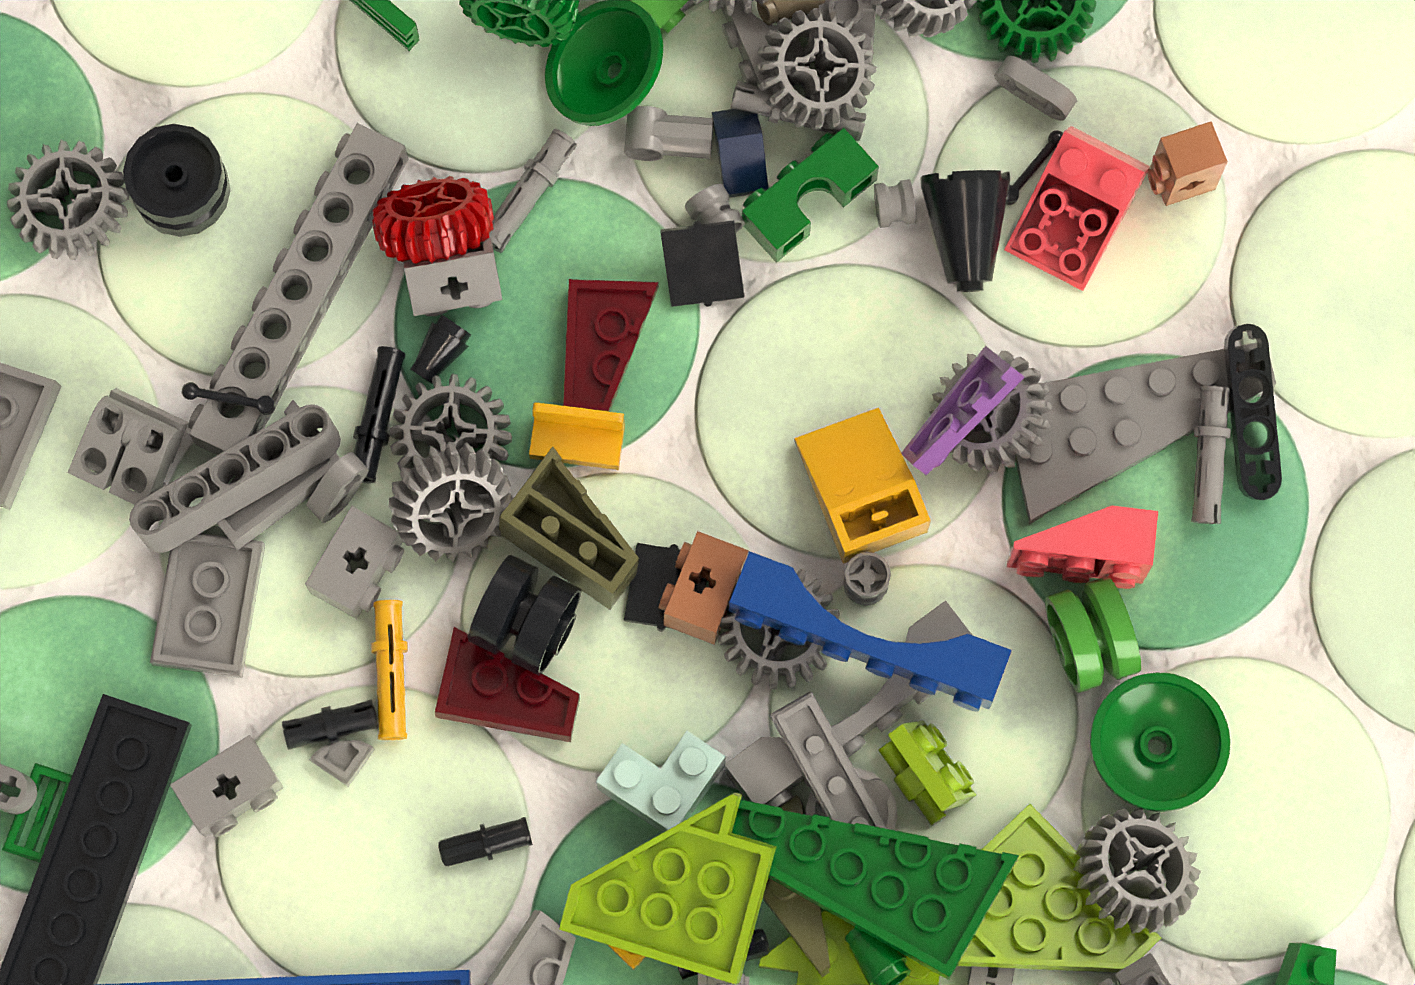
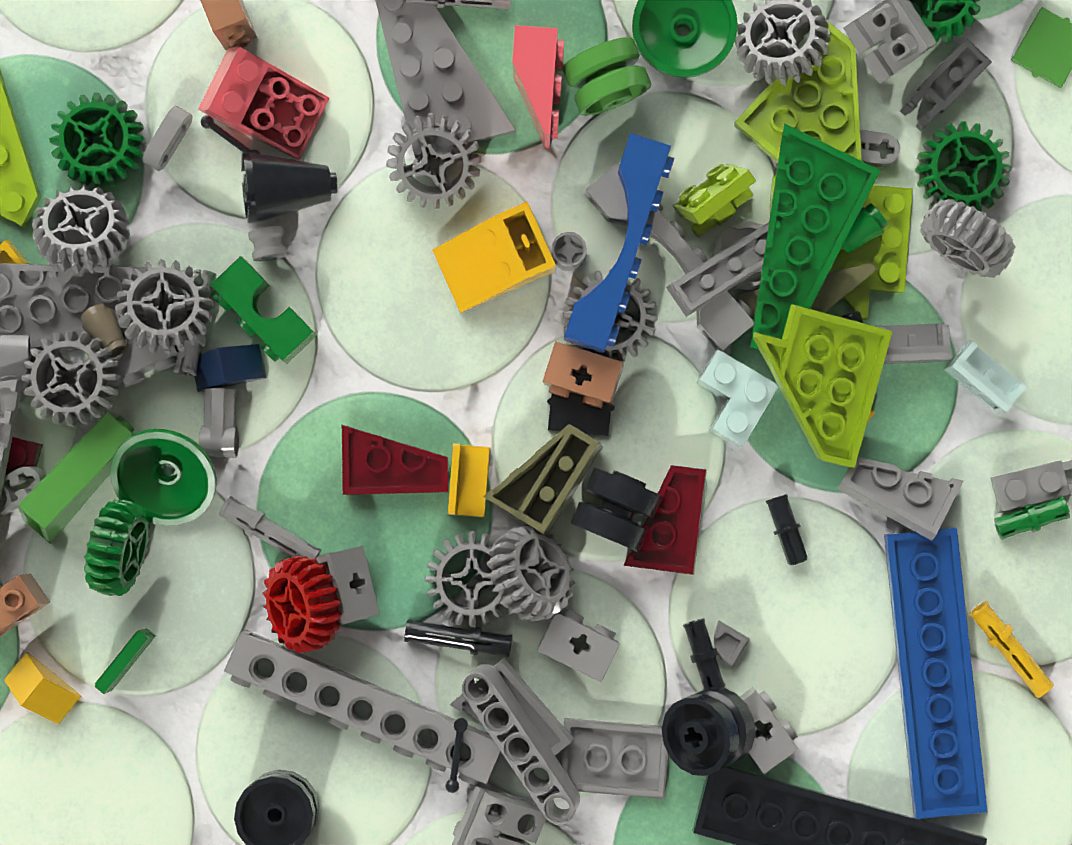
camera: 90 degrees left, 10 degrees up
light grey beam [307,452,369,523] -> none
yellow pin [371,600,408,740] -> none
black cone [410,315,471,384] -> none
black piece [660,220,745,307] -> none
light grey wheel [685,184,745,233] -> none
medium lavender wing [901,345,1025,475] -> none
none -> black wheel [662,687,755,776]

